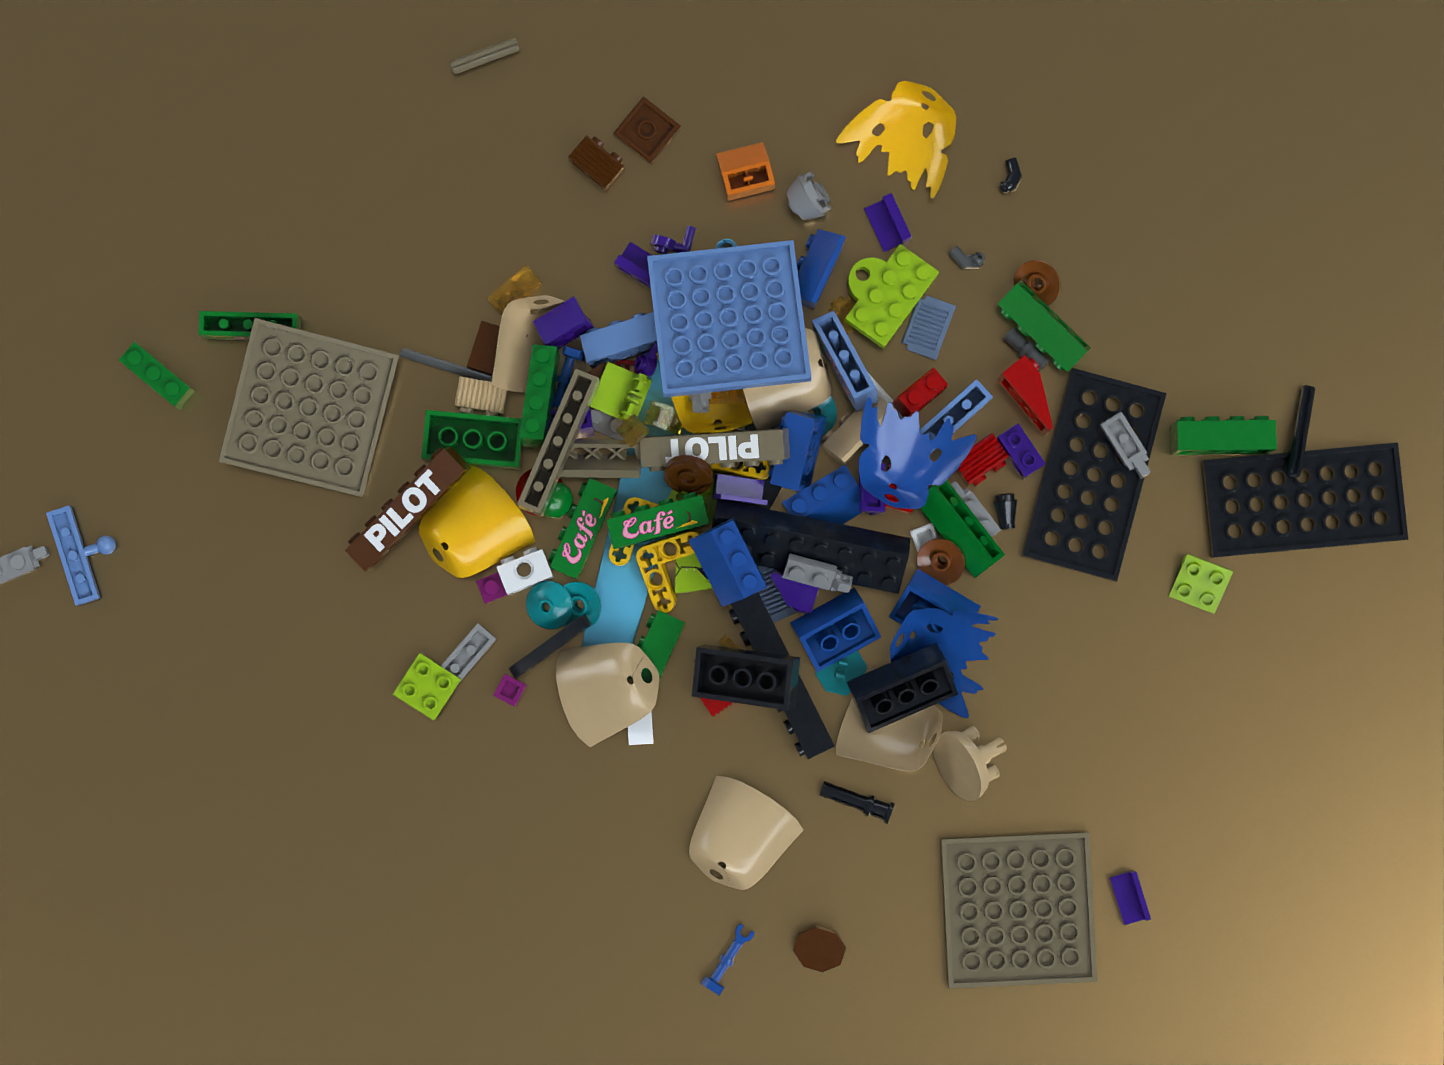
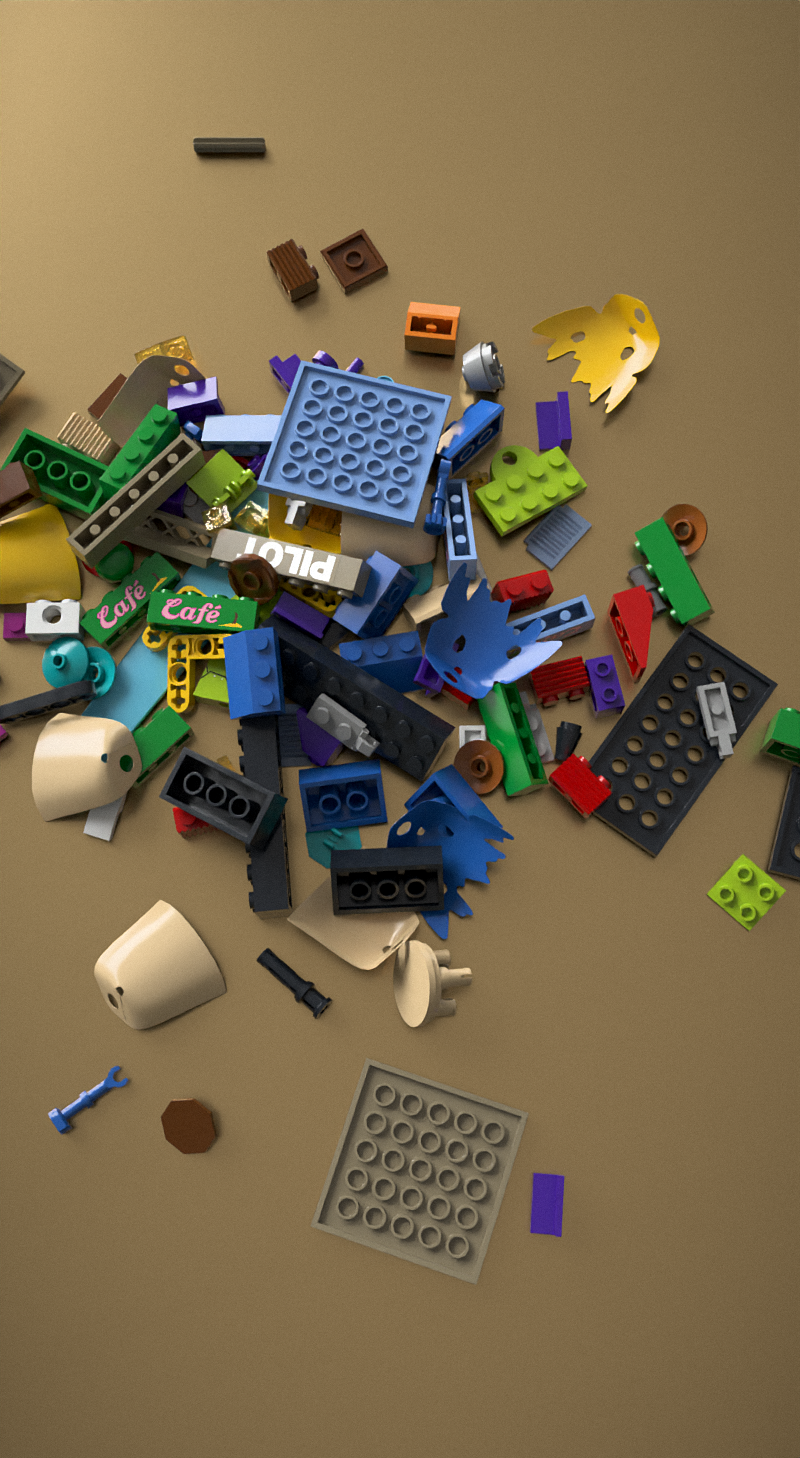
camera: 25 degrees right, 10 degrees down
dark grey piece [400,347,493,382] -> none
dark grey arm [948,245,985,269] -> none
black arm [1000,158,1022,193] -> none
none -> blue piece [423,459,451,535]
none -> red brick [548,753,612,819]

